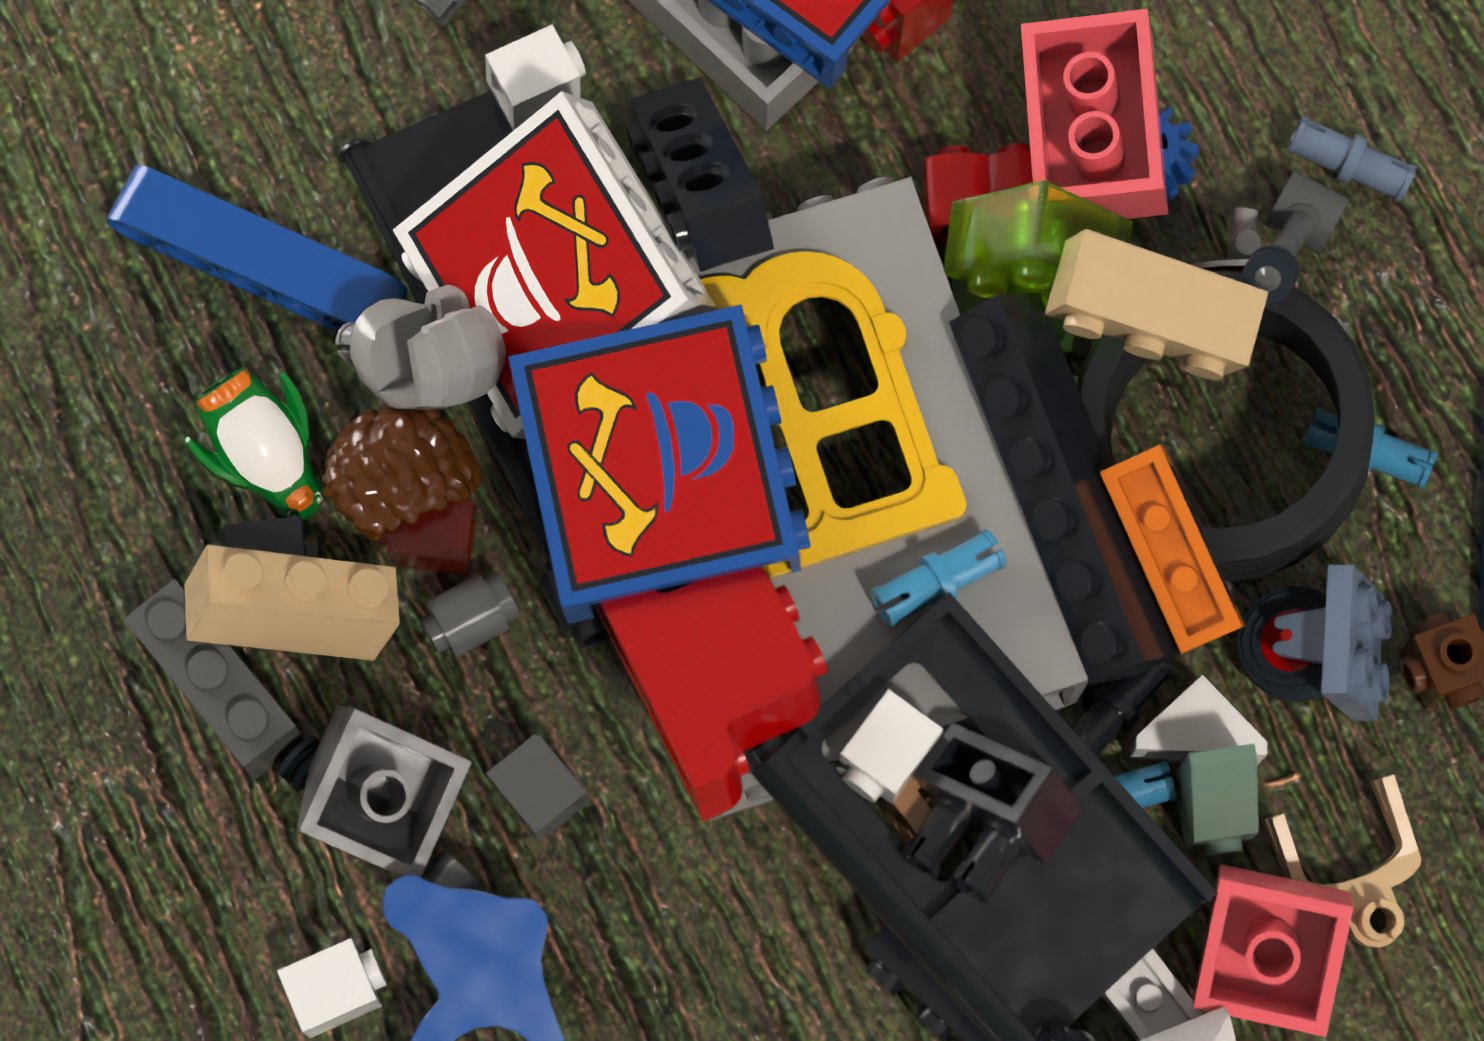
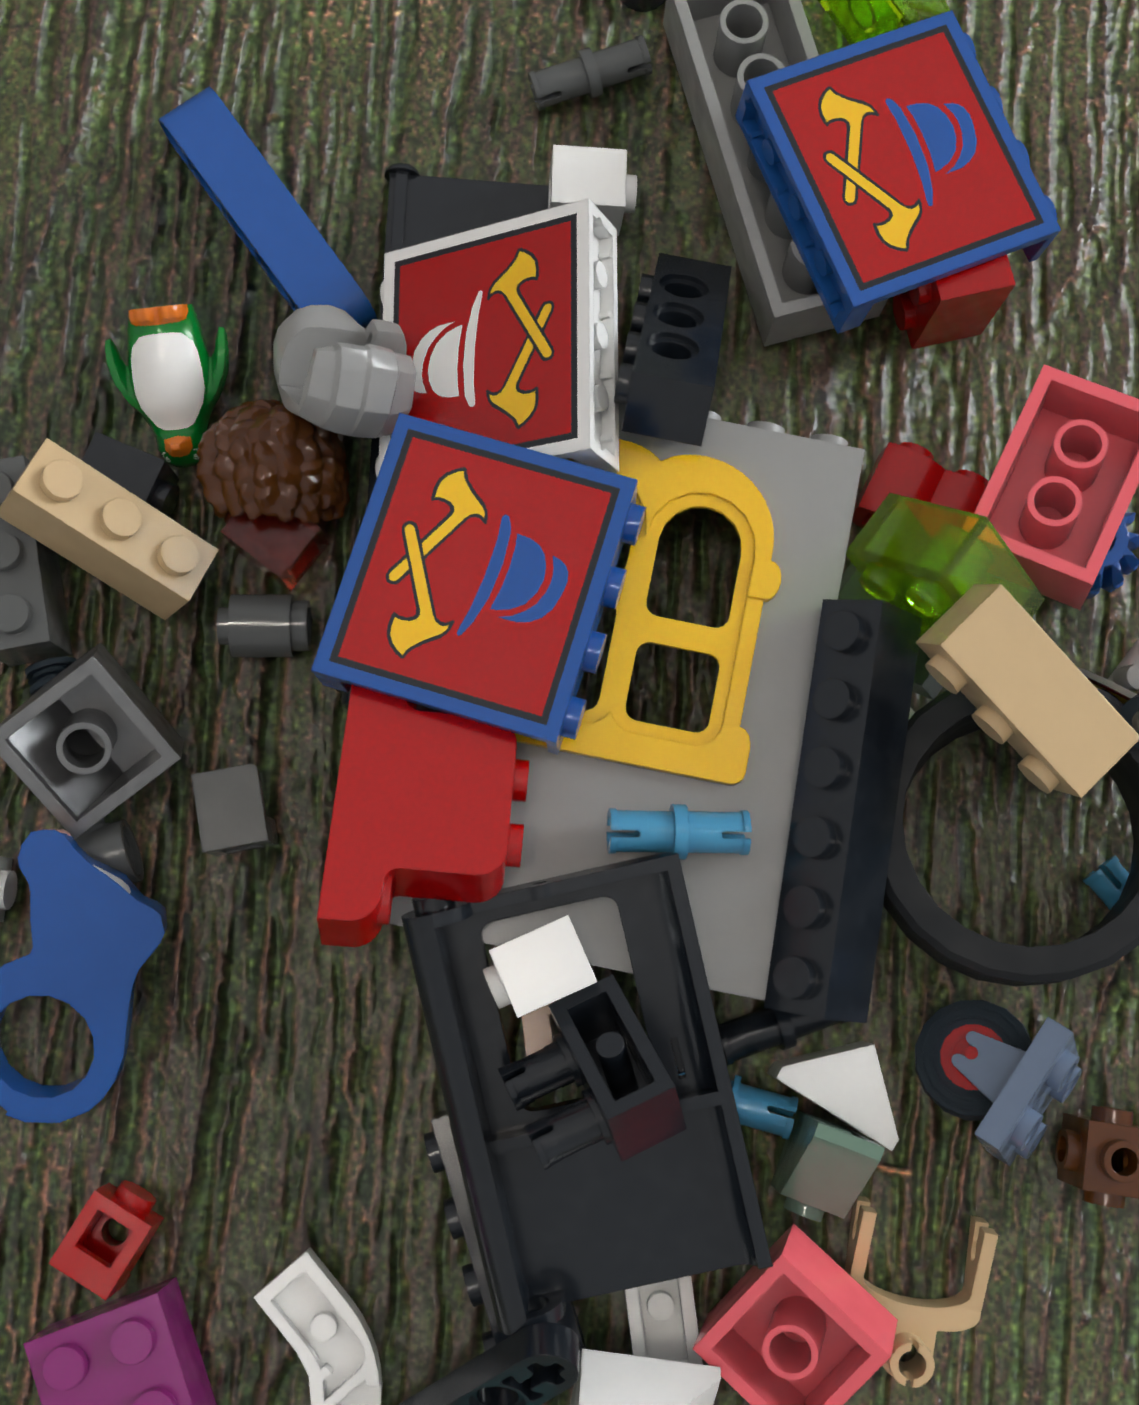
camera: 25 degrees right, 5 degrees up
orange plate [1100,445,1245,654] -> none

